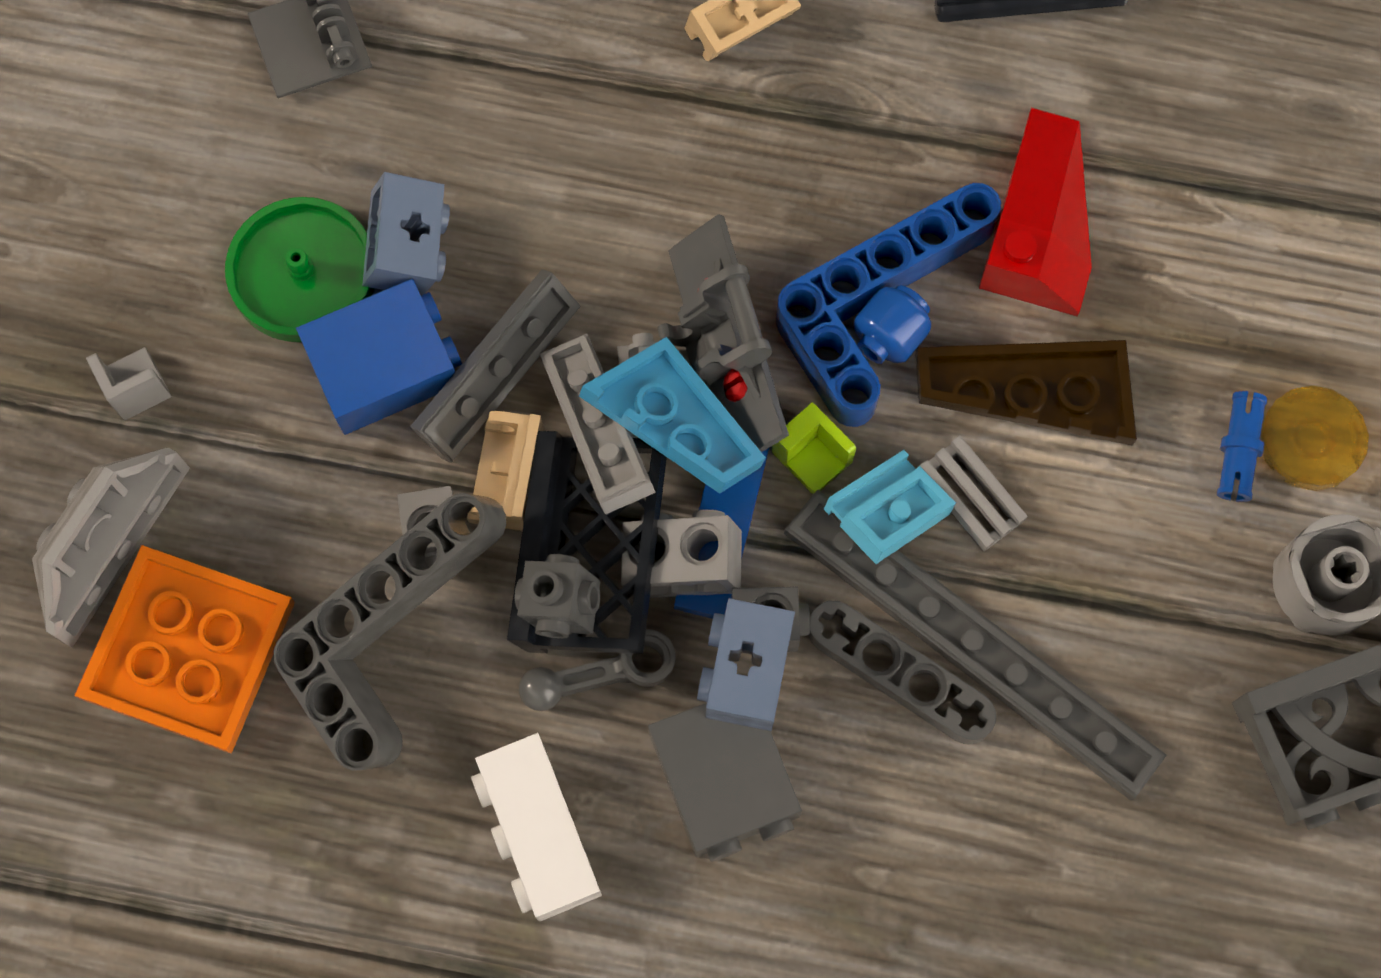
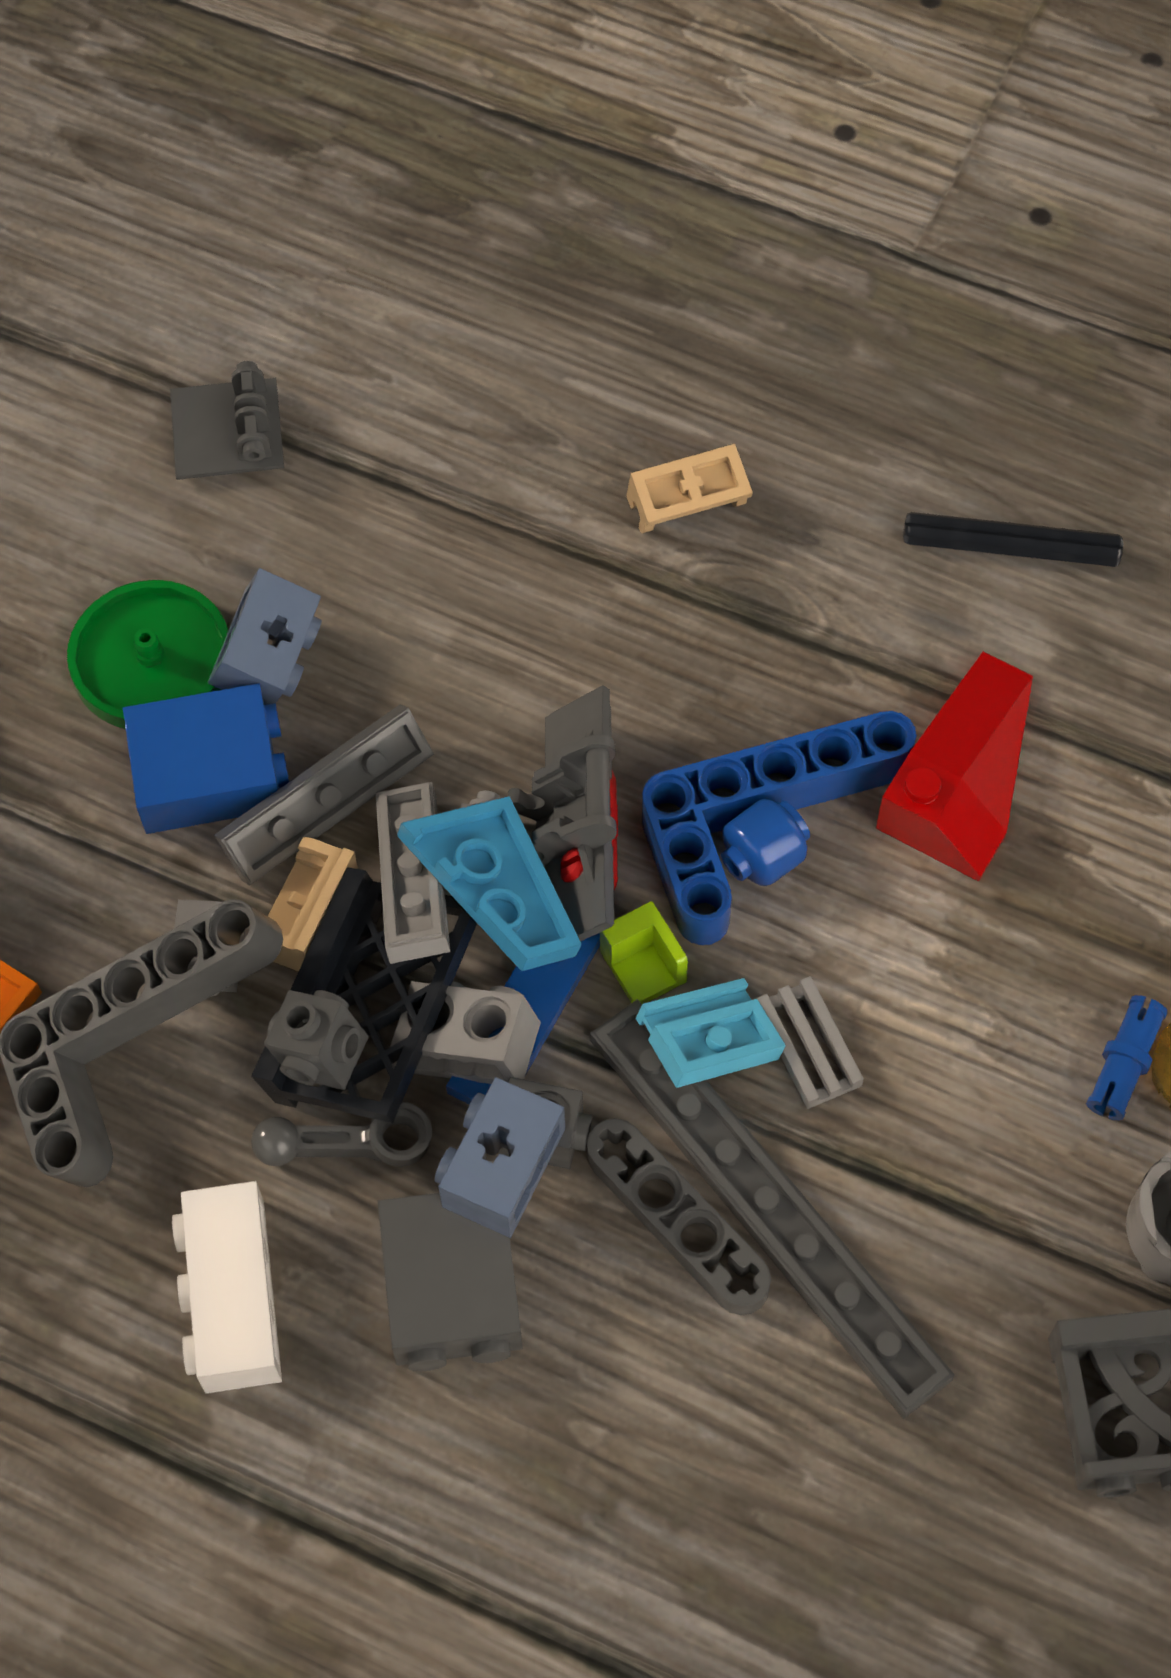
camera: 15 degrees right, 10 degrees down
dark brown wing [915,340,1137,446] -> none

